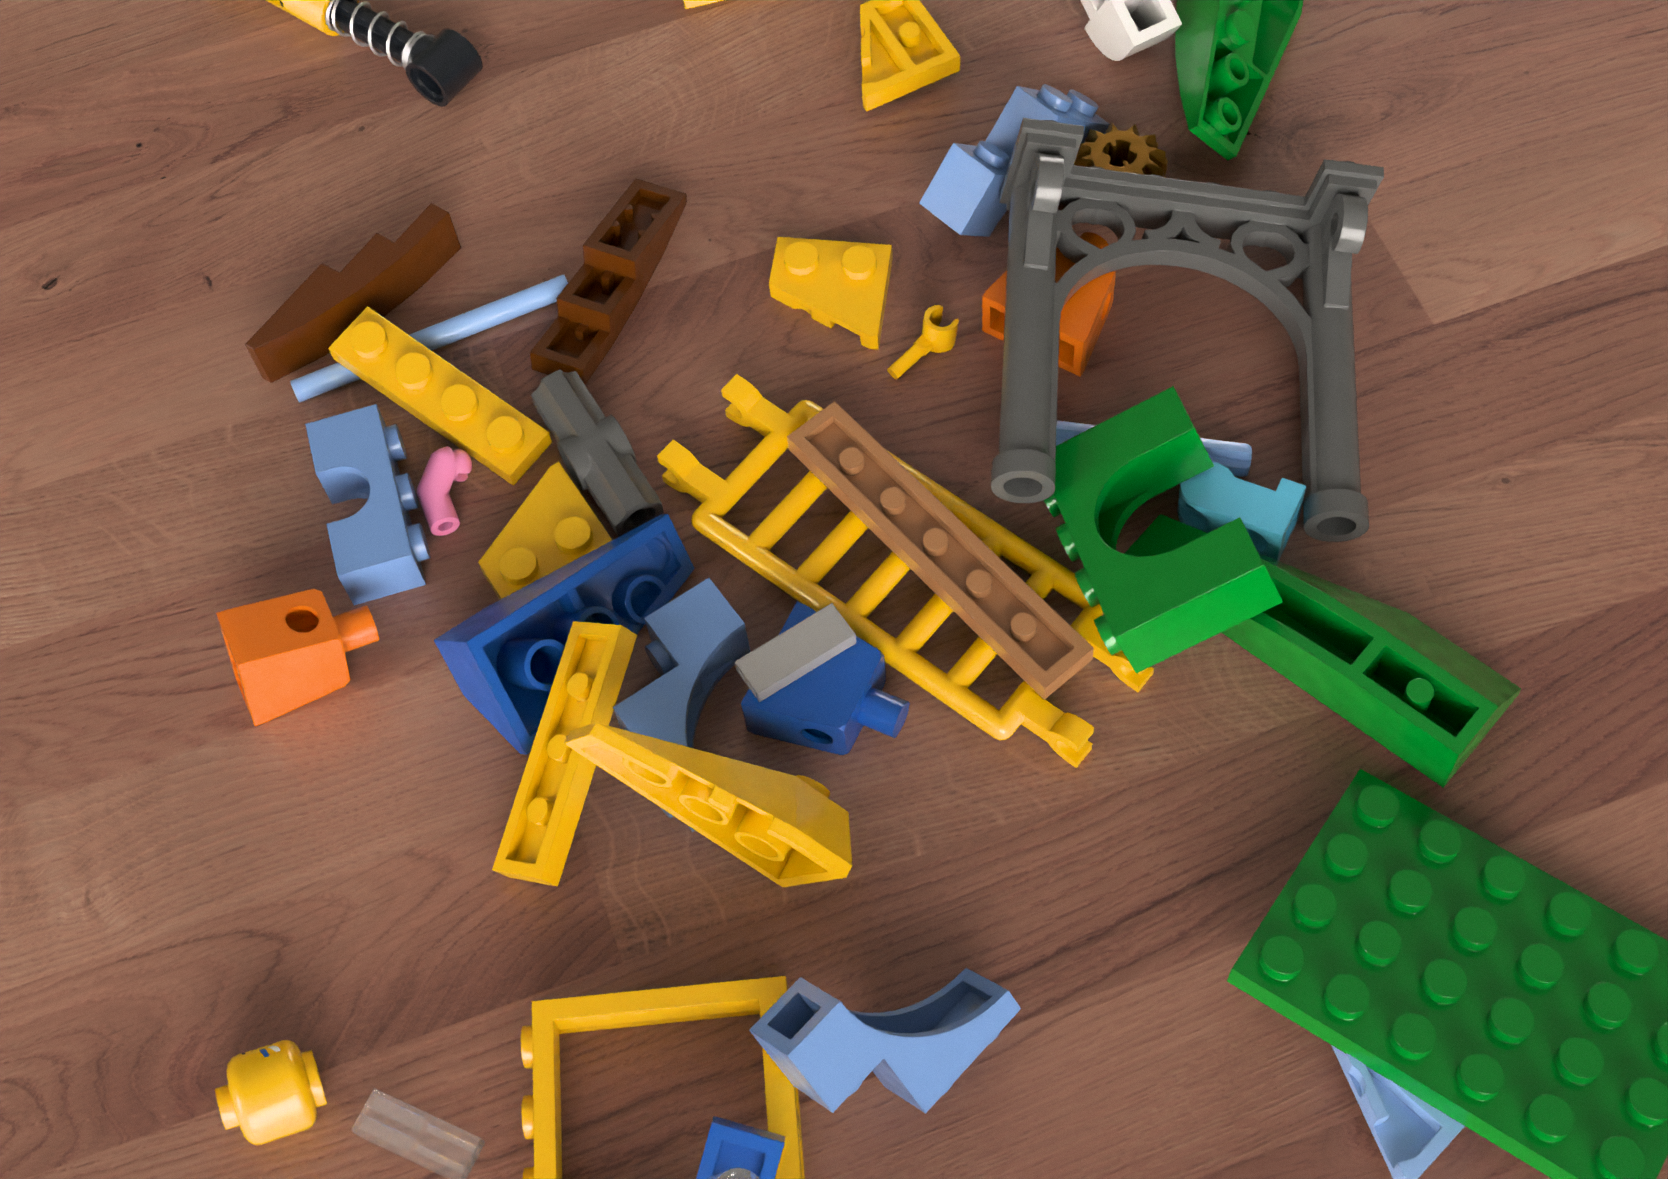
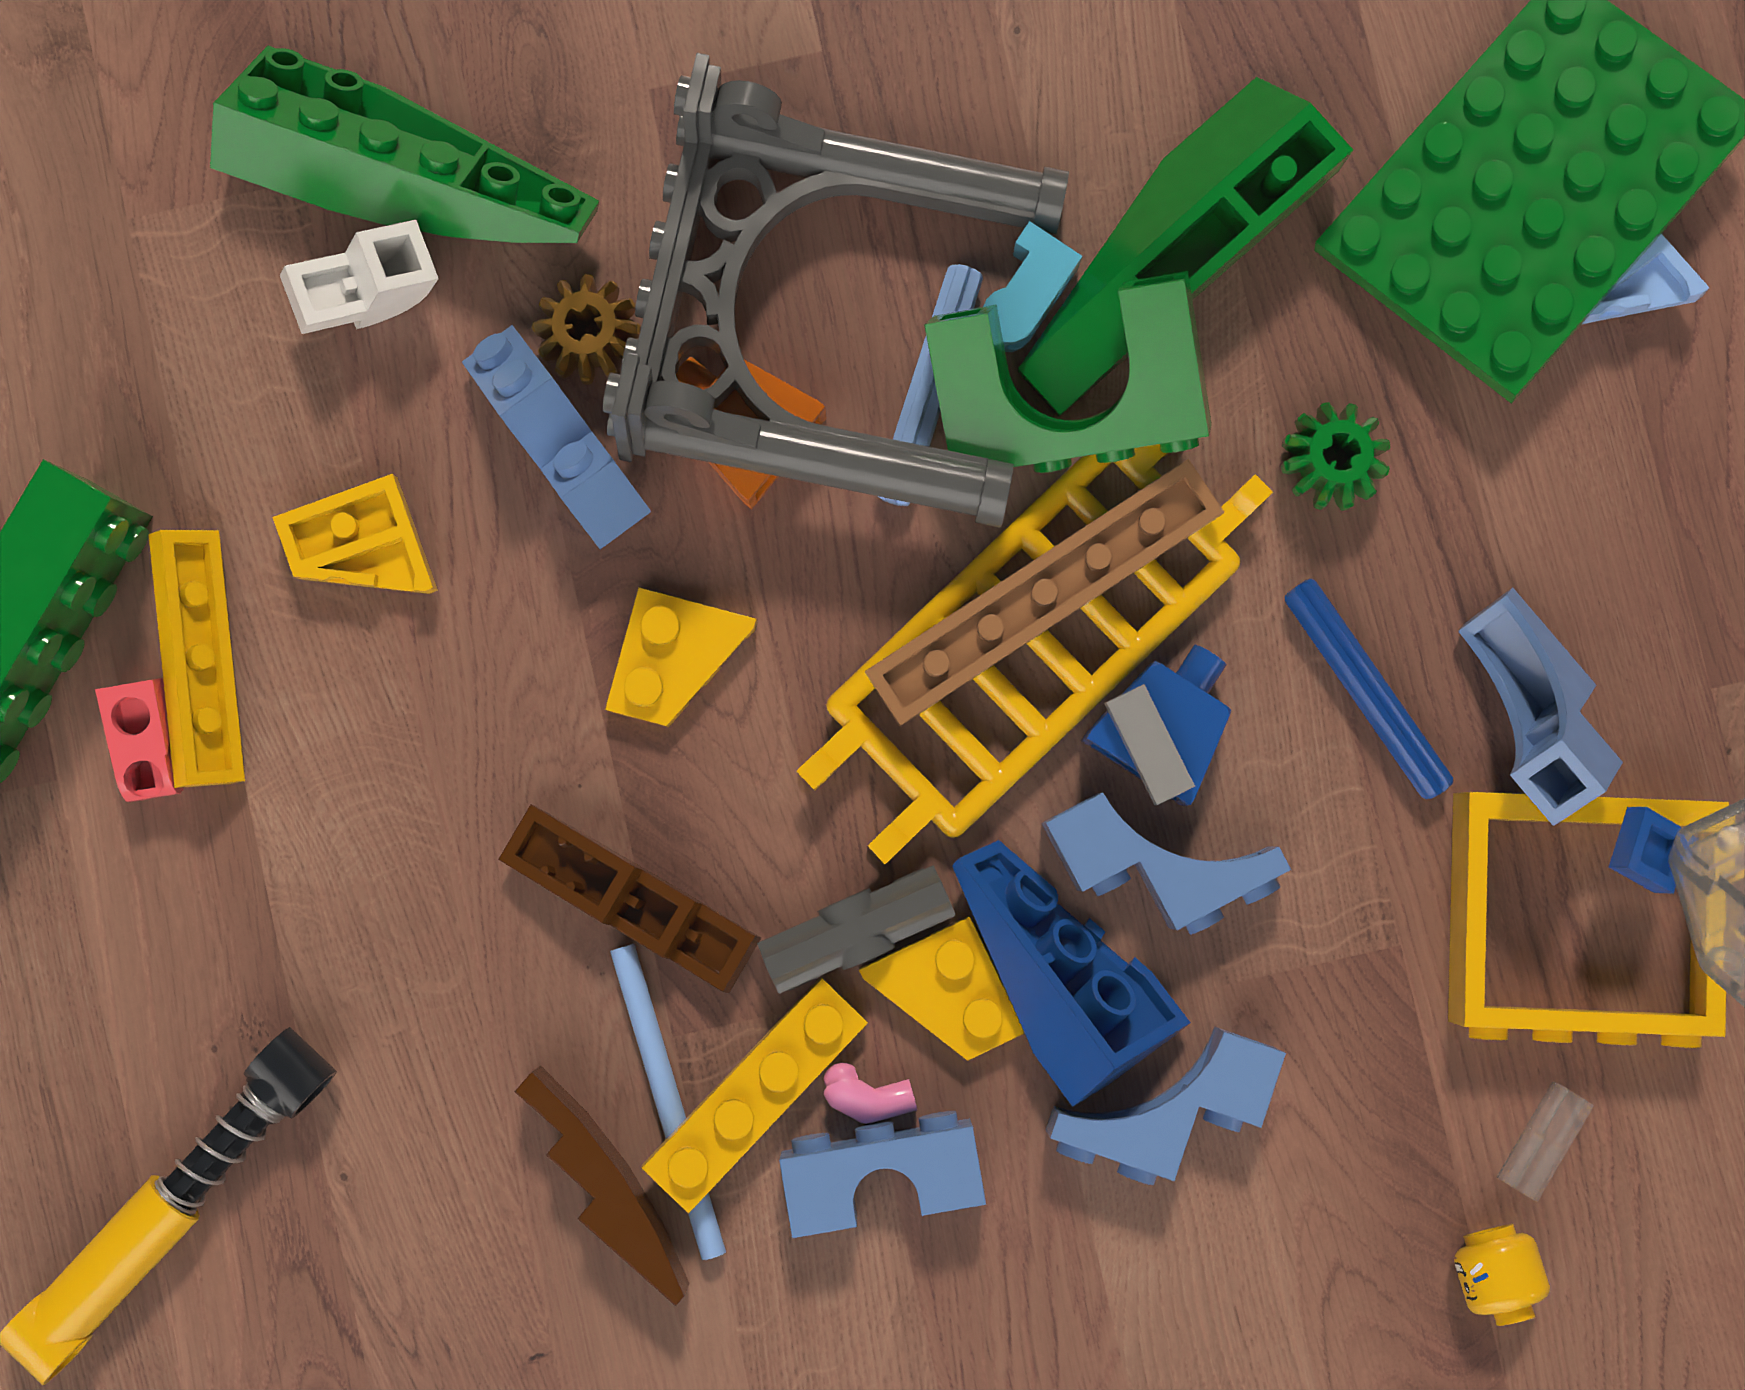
camera: 90 degrees left, 25 degrees up
orange torso [216,588,379,727] -> none
yellow plate [492,621,637,887] -> none
yellow wedge [564,722,852,887] -> none
yellow hand [887,305,959,380] -> none
none -> medium blue arch [1045,1026,1286,1185]
none -> green gear [1281,402,1390,511]
none -> blue axle [1285,579,1453,799]

